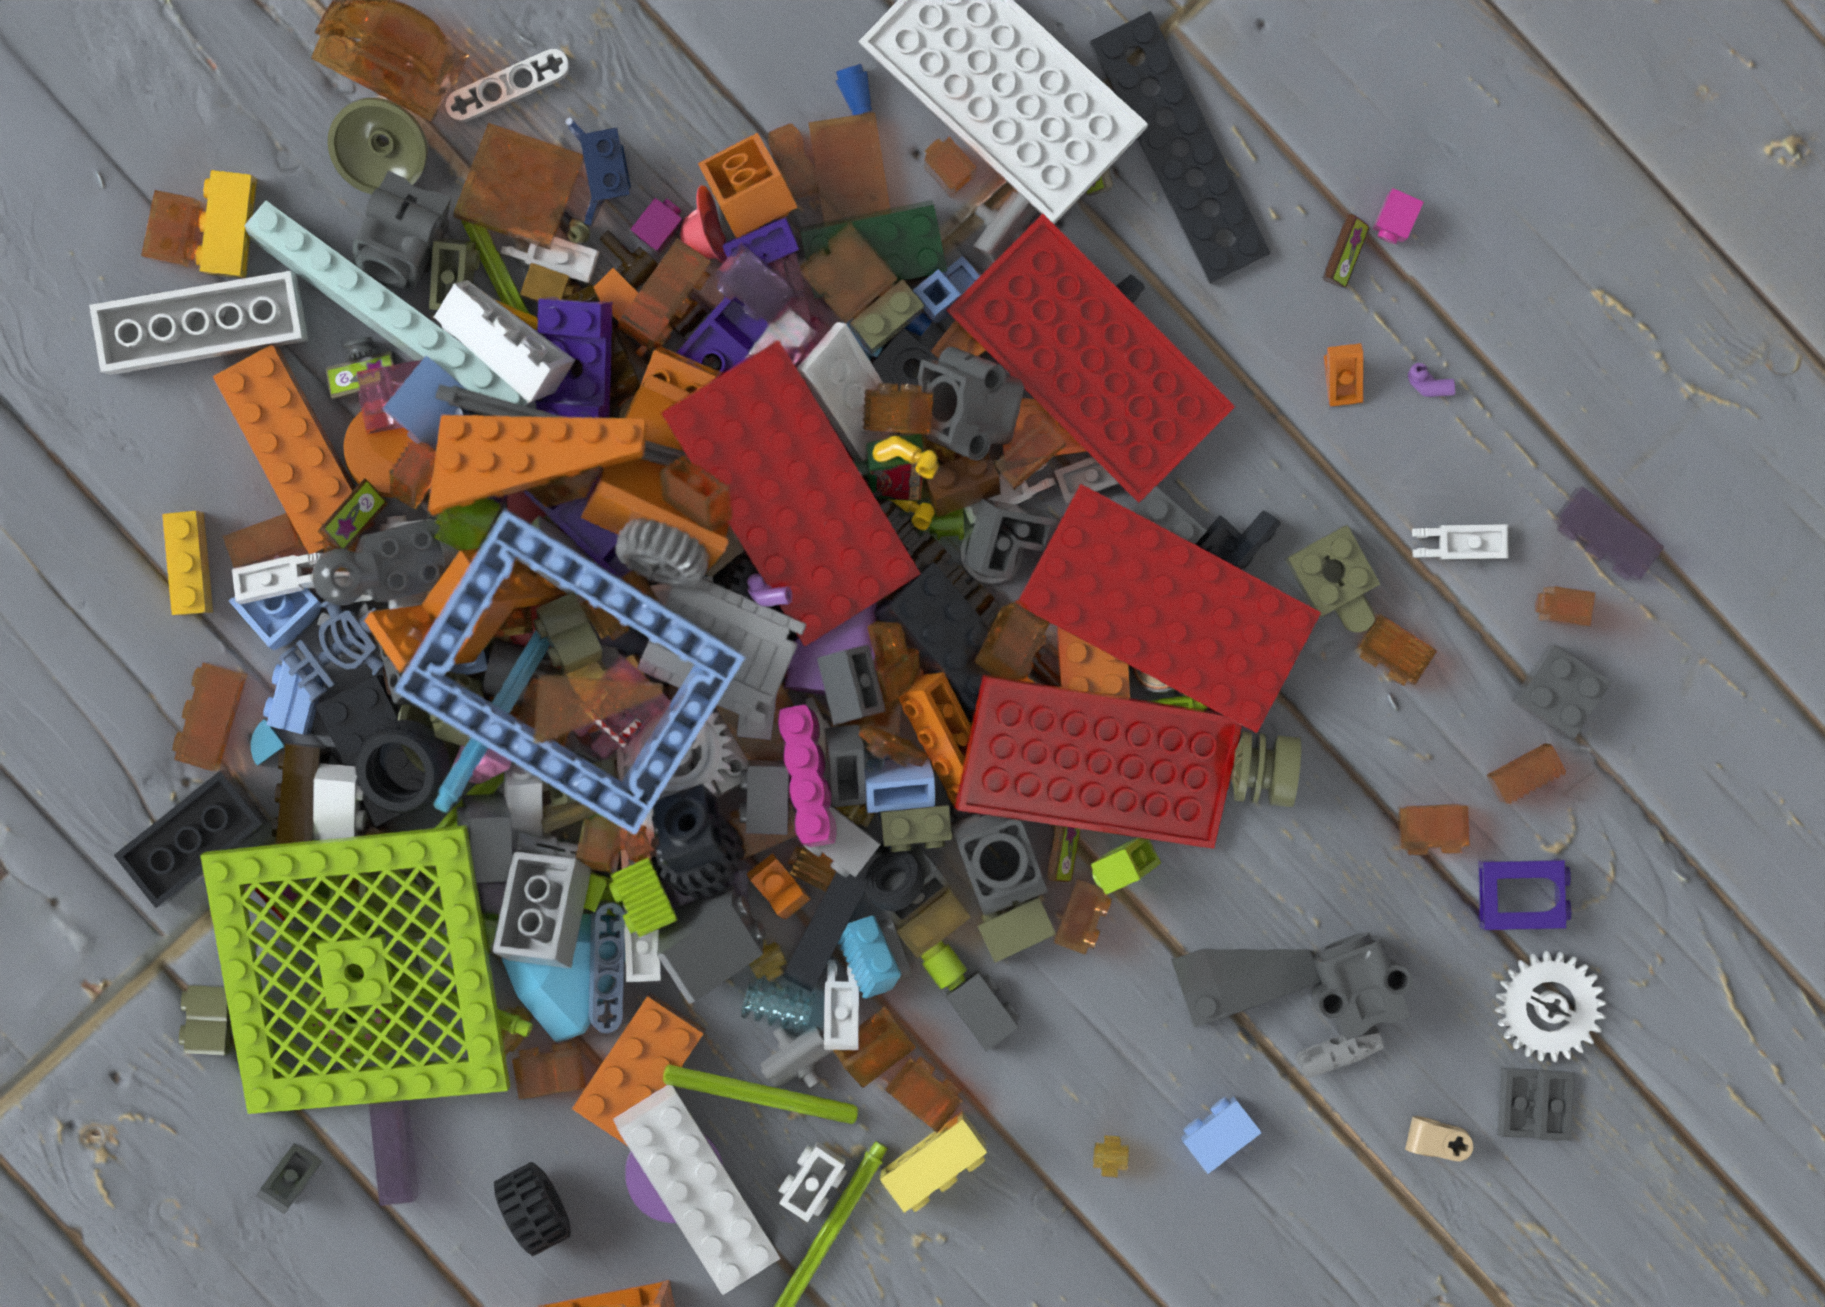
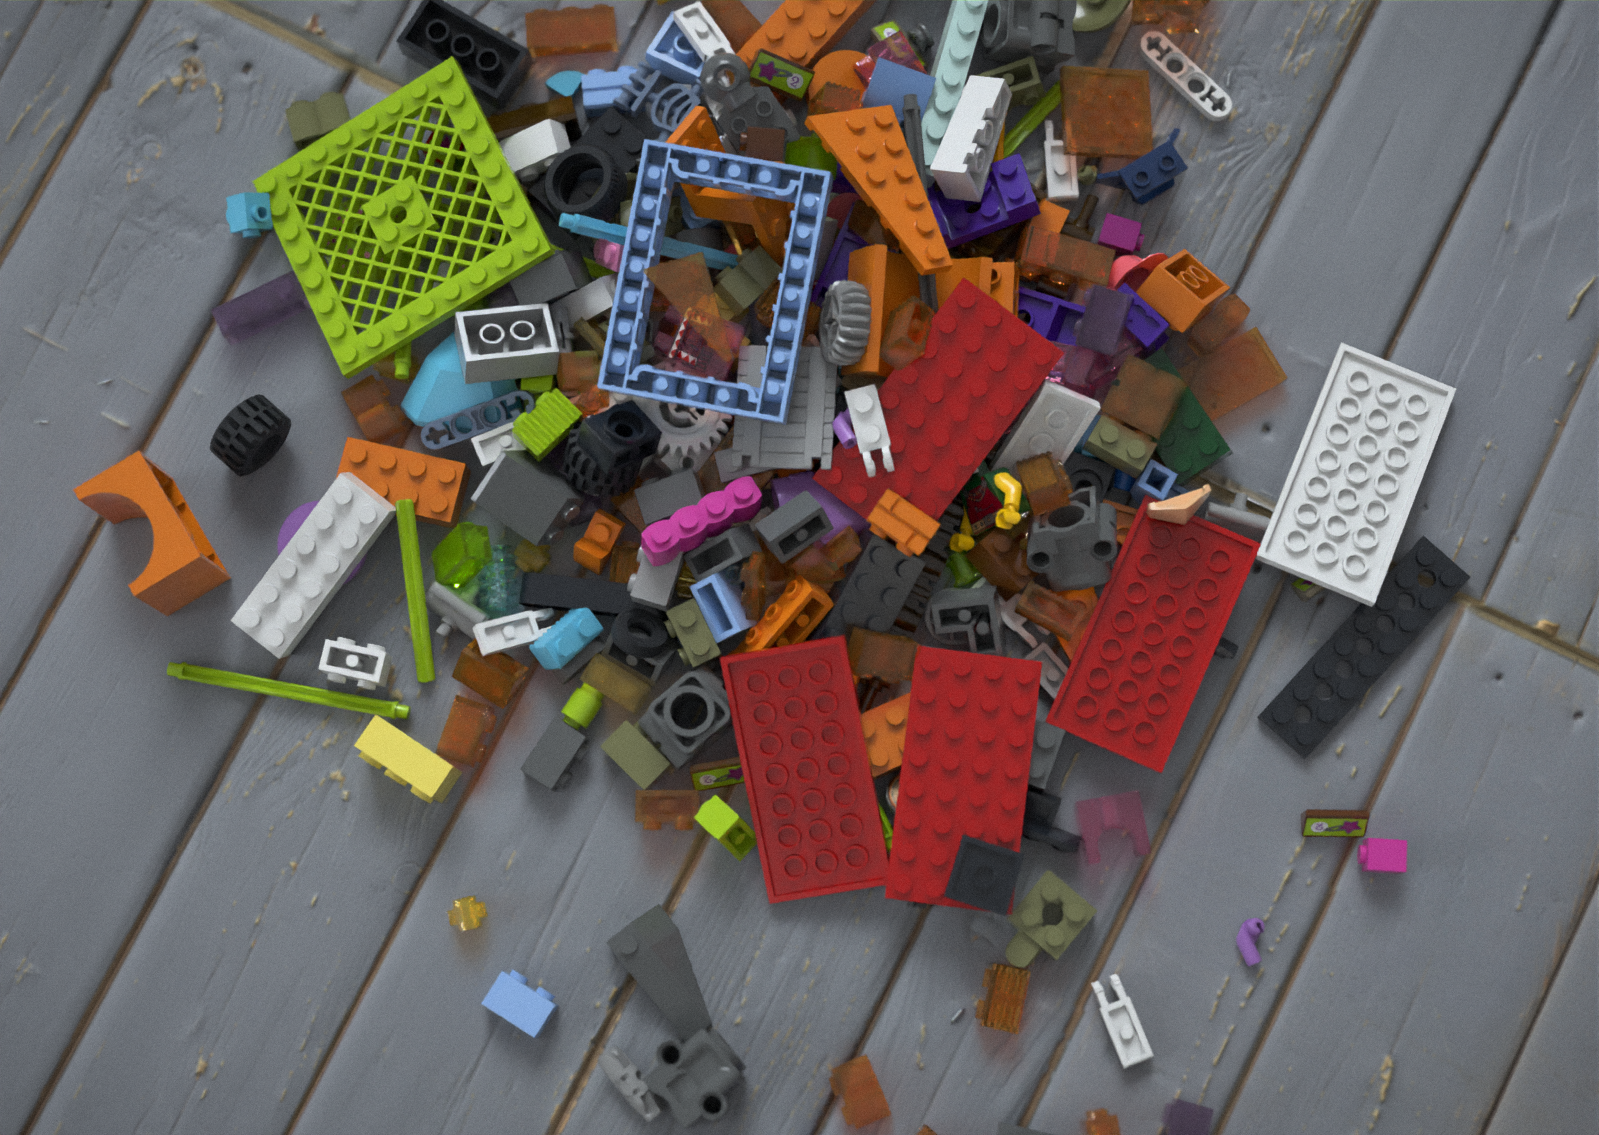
camera: 75 degrees right, 10 degrees down
dark grey slope [257,1143,322,1215] -> none
pearl gold brick [520,263,575,303] -> none
blue cone [835,64,872,116] -> none
clear orange brick [924,136,976,198] -> none
olive wheel [1231,731,1301,808] -> none
orange slope [1324,343,1363,407] -> none
none -> medium azure brick [226,192,273,239]
none -> clear neon green brick [431,522,493,588]
none -> reddish brown brick [739,126,785,161]
none -> white hinge [844,384,895,477]
none -> orange brick [867,489,941,558]
none -> black plate [943,835,1025,916]
none -> clear pink piece [1073,790,1151,867]
none -> light nougat slope [1146,484,1211,525]

